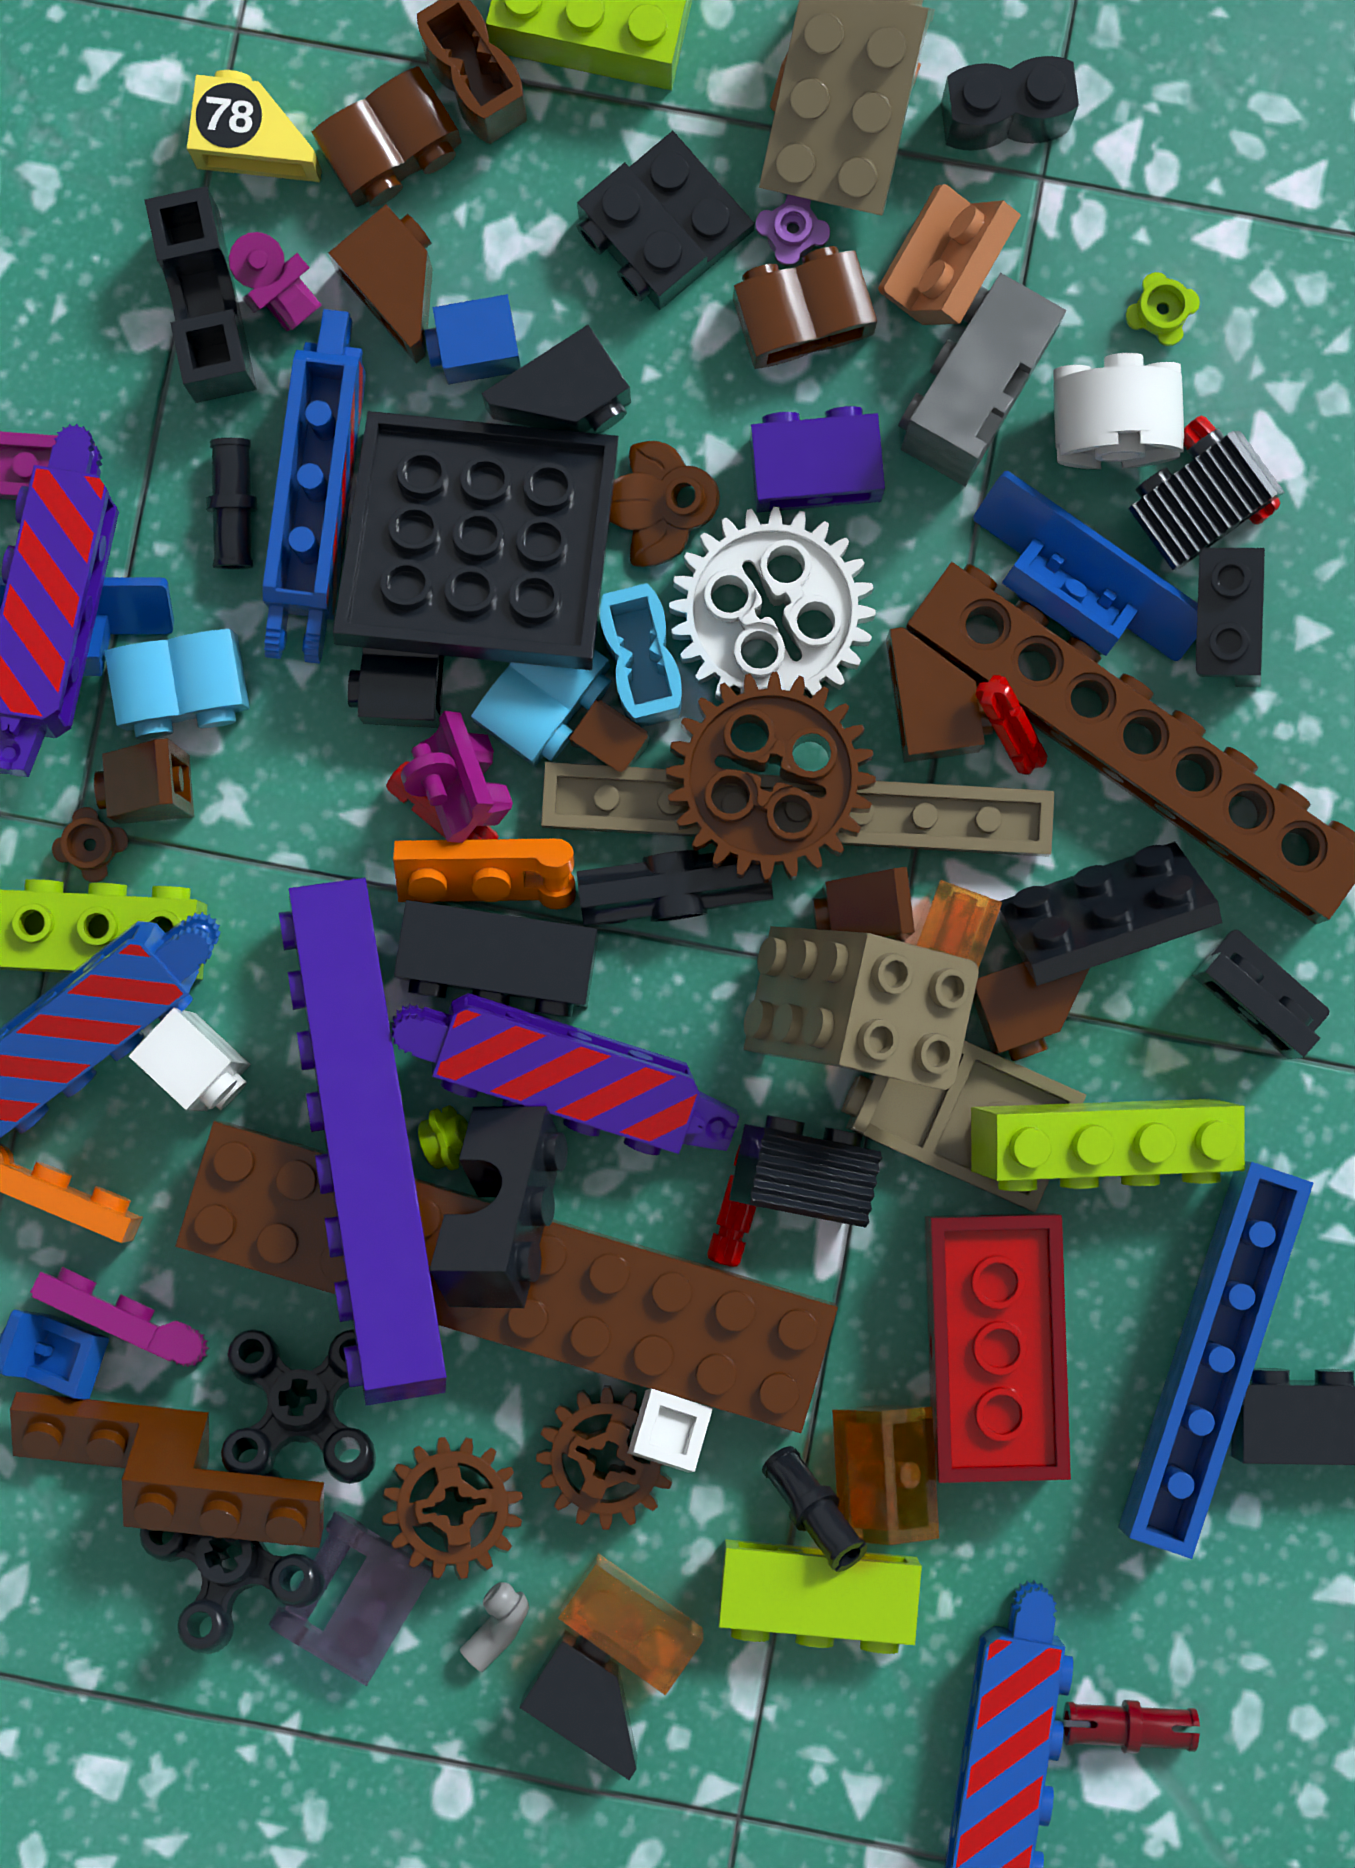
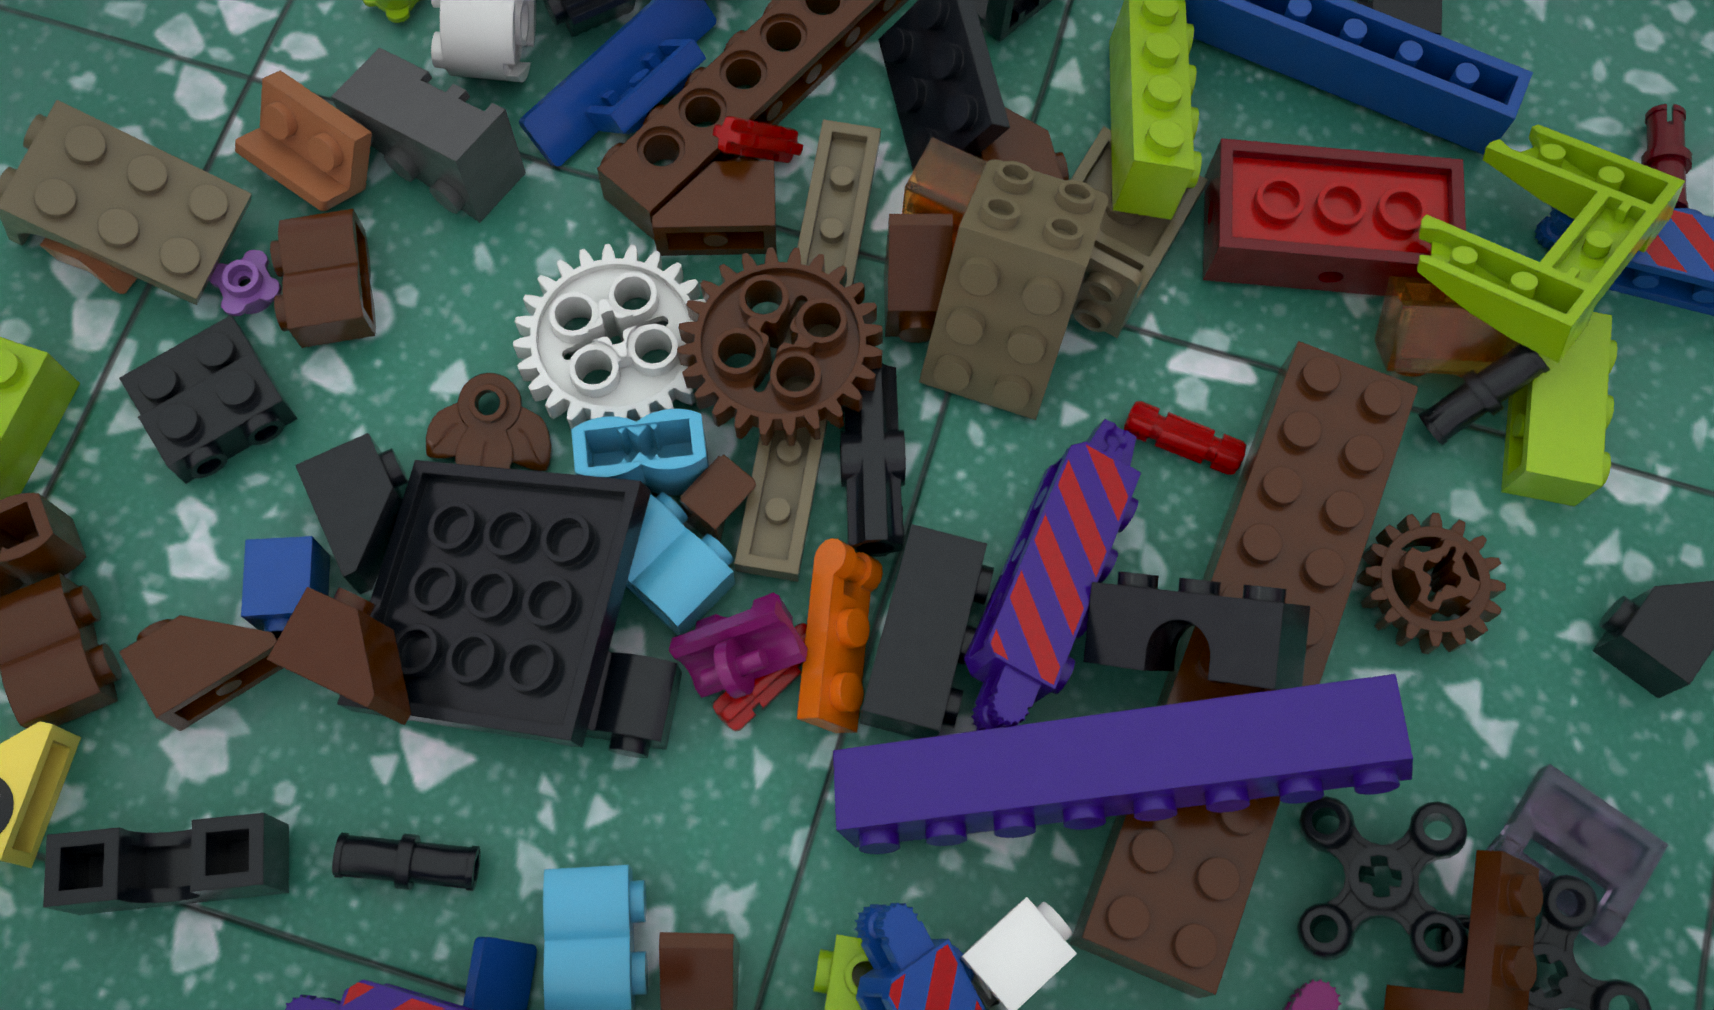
camera: 90 degrees left, 15 degrees down
magenta hips [228,232,321,332] -> none
blue hinge [263,309,367,664] -> none
reddish brown gear [381,1437,523,1580] -> none
lime plate [418,1105,468,1171] -> none
light grey arm [459,1582,529,1672] -> none
clear orange brick [558,1553,703,1696] -> none
white plate [628,1389,713,1473] -> none
black brick [729,1115,882,1228] -> none
dark purple brick [750,406,885,513] -> none
black brick [941,56,1079,151] -> none
none -> reddish brown slope [267,587,411,726]
none -> lime wedge [1417,124,1685,363]

